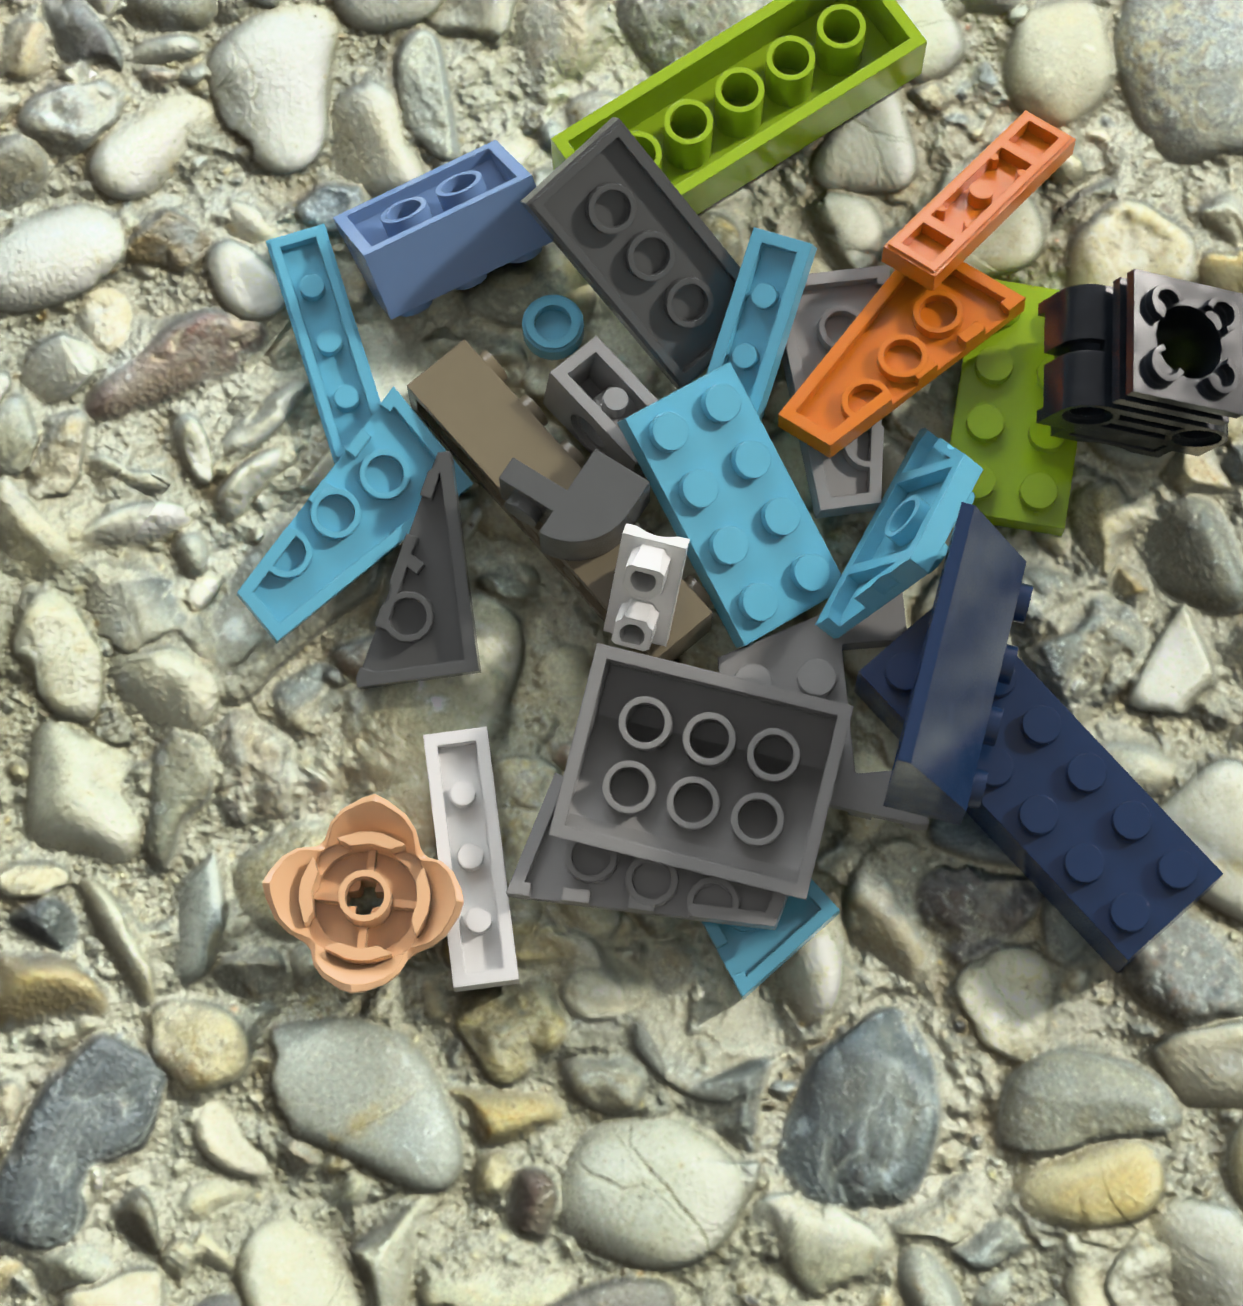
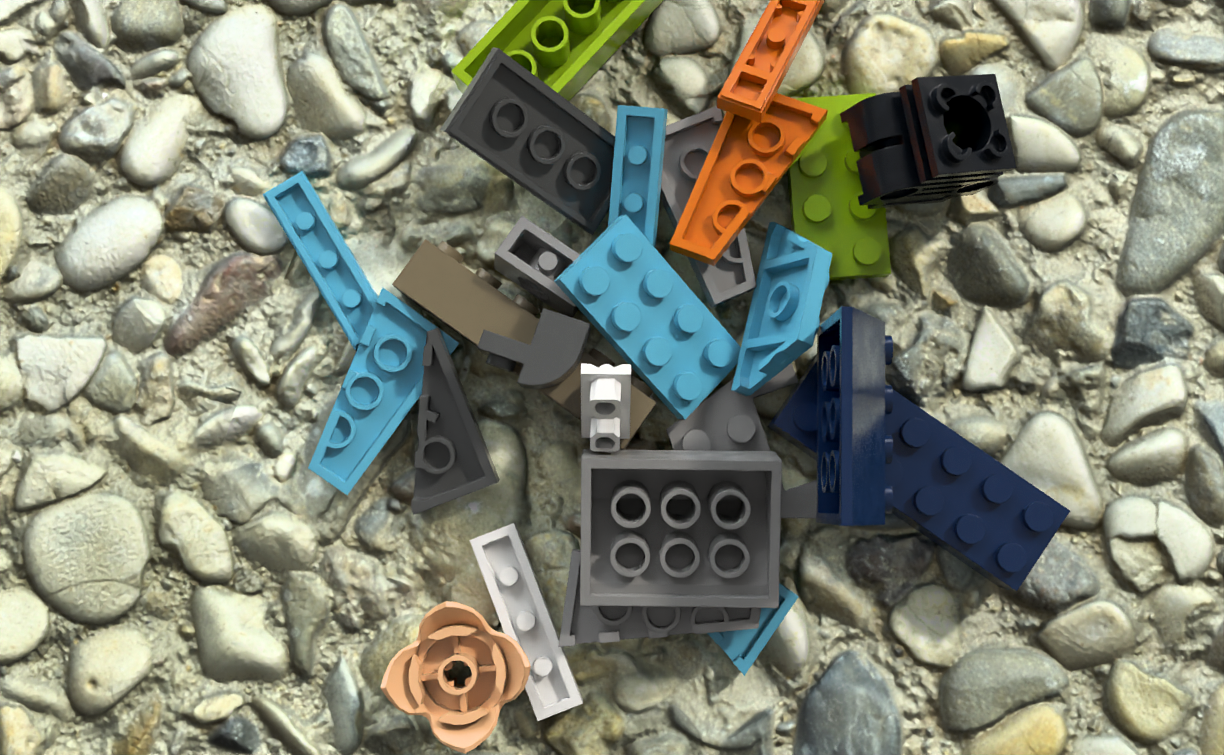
camera: 10 degrees left, 10 degrees up
medium blue slope [333,140,553,320] -> none
medium azure tile [522,295,584,360] -> none

